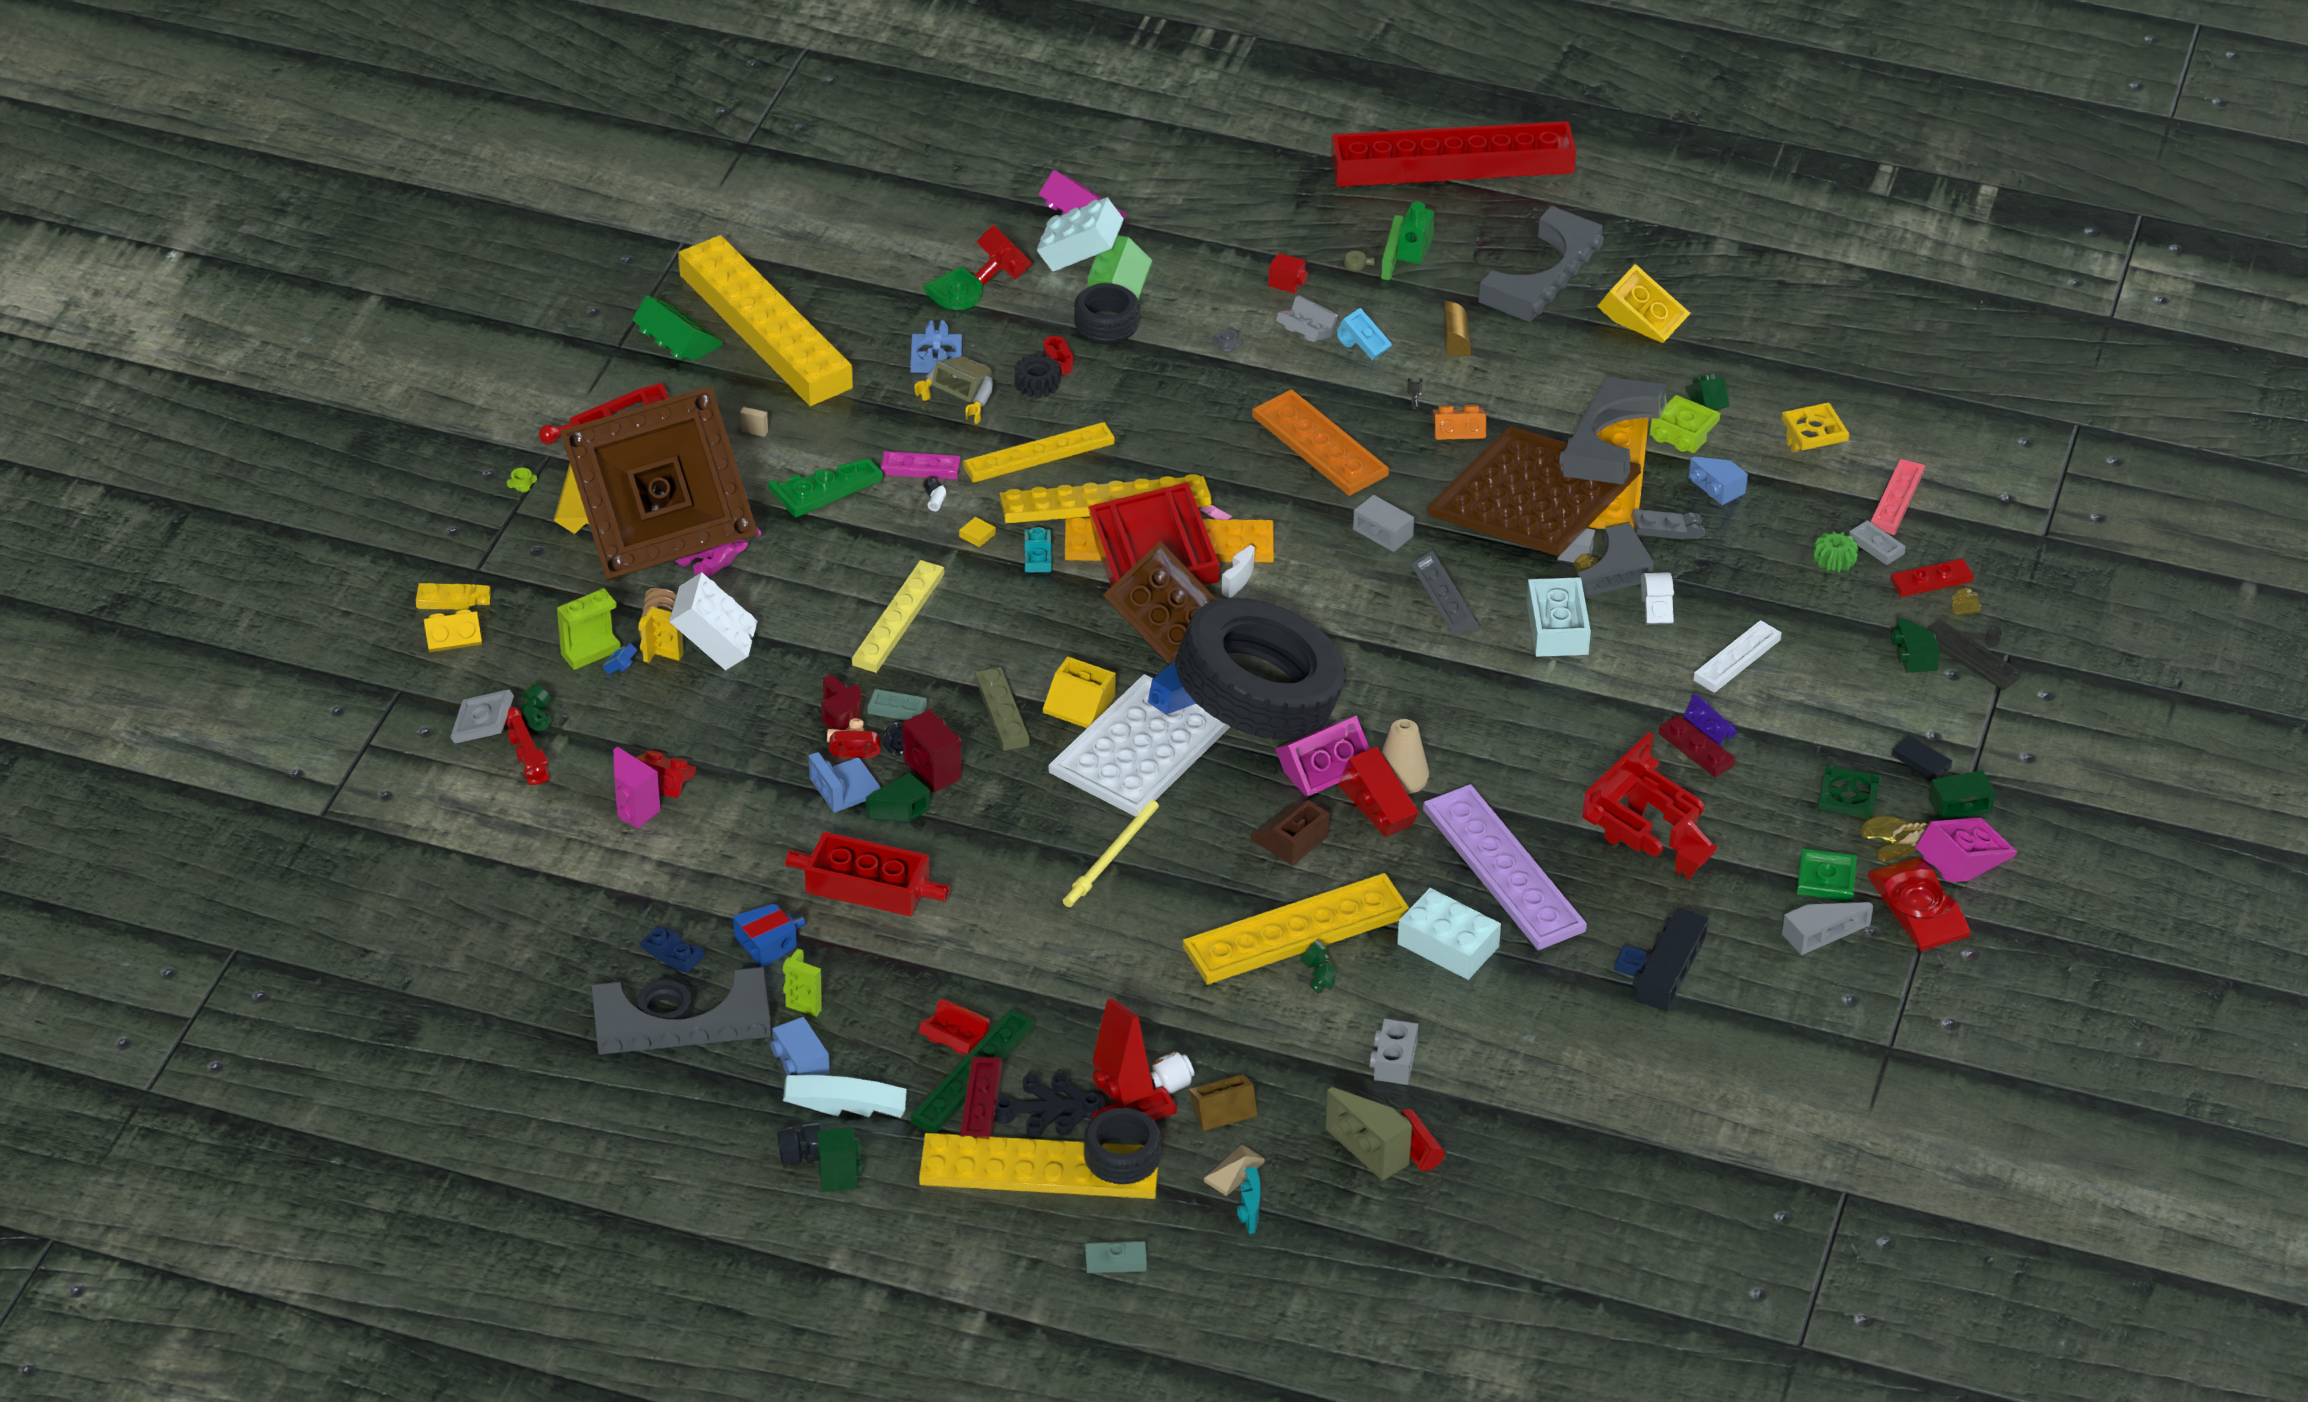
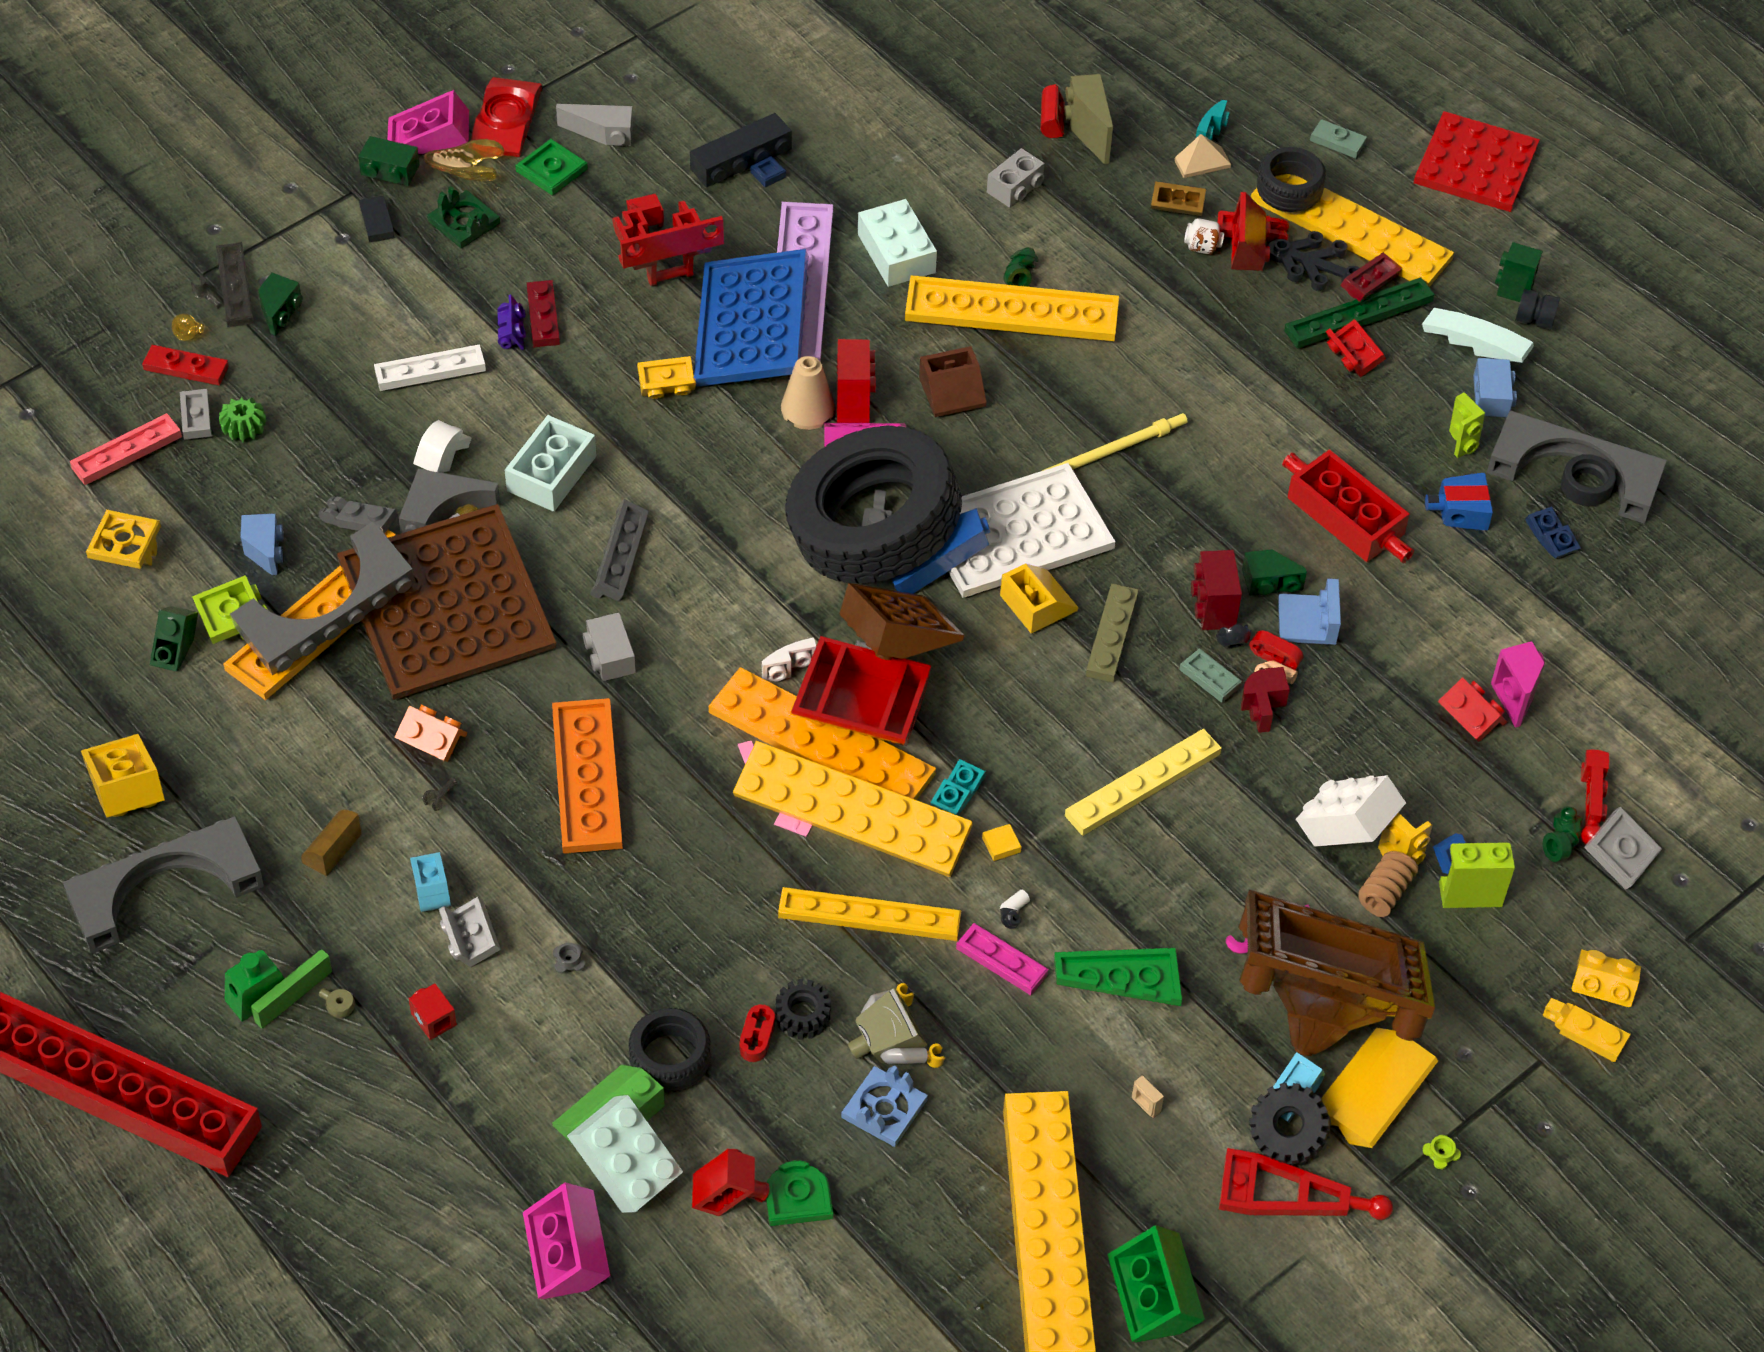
camera: 150 degrees left, 10 degrees up
none -> yellow bracket [637,356,696,399]
none -> blue plate [694,249,808,387]
none -> red plate [1413,111,1540,212]

